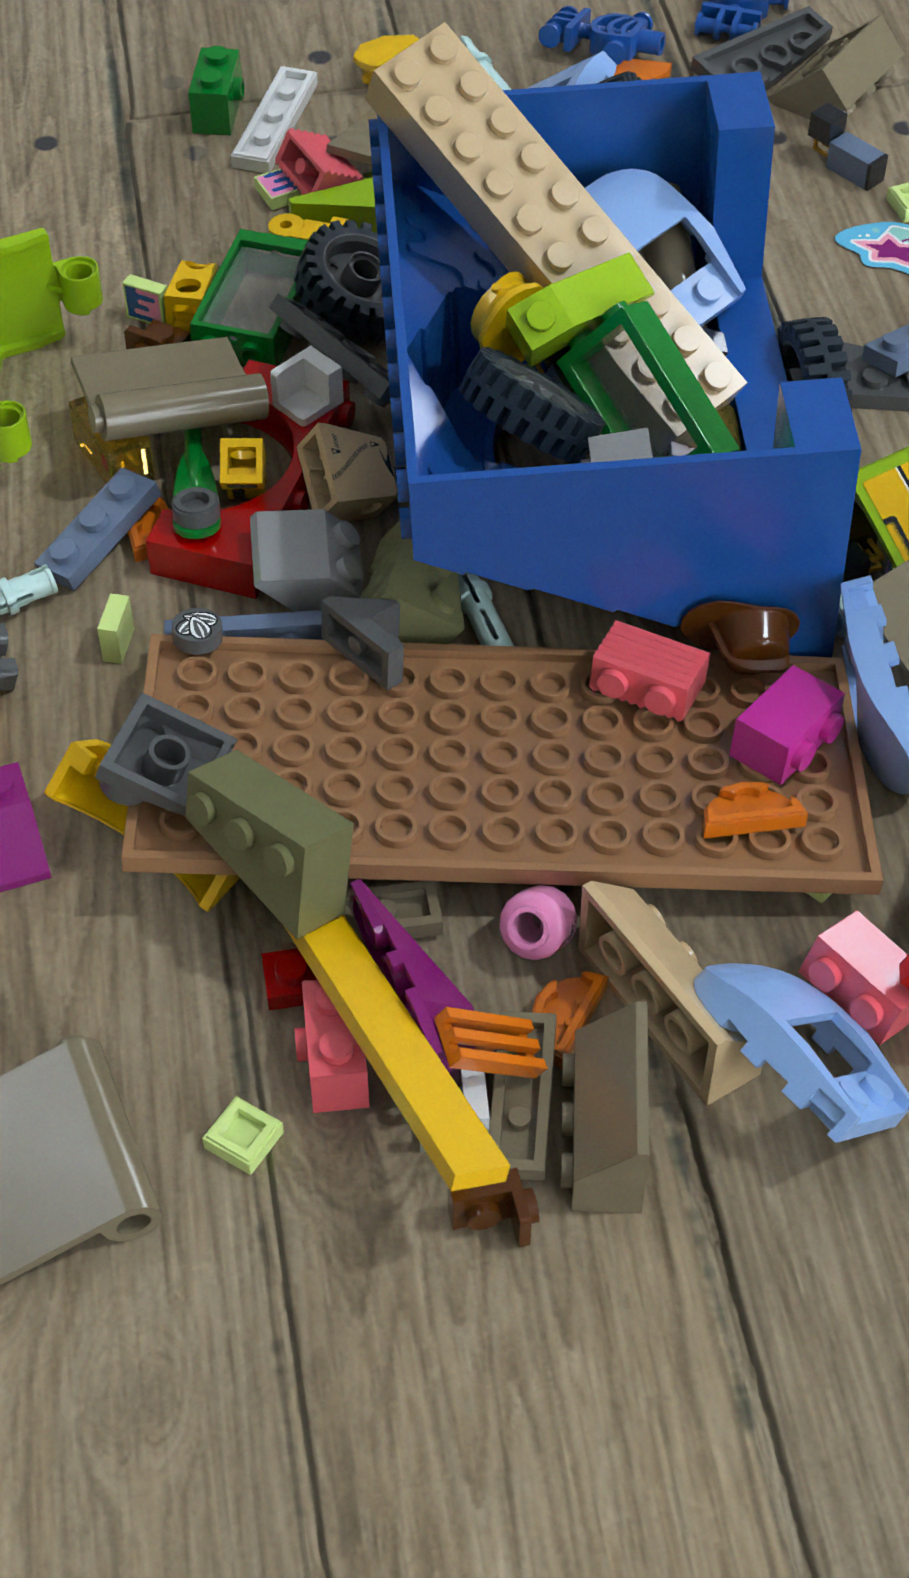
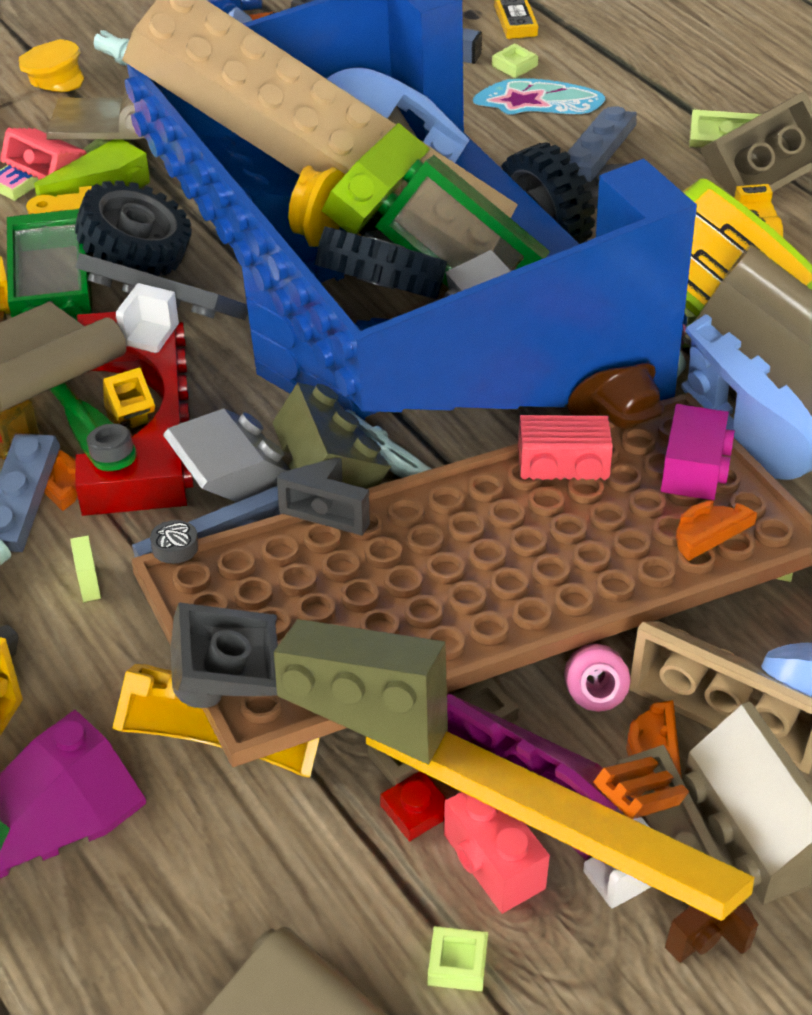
camera: 25 degrees left, 5 degrees down
tan torso [297,423,406,521] -> none

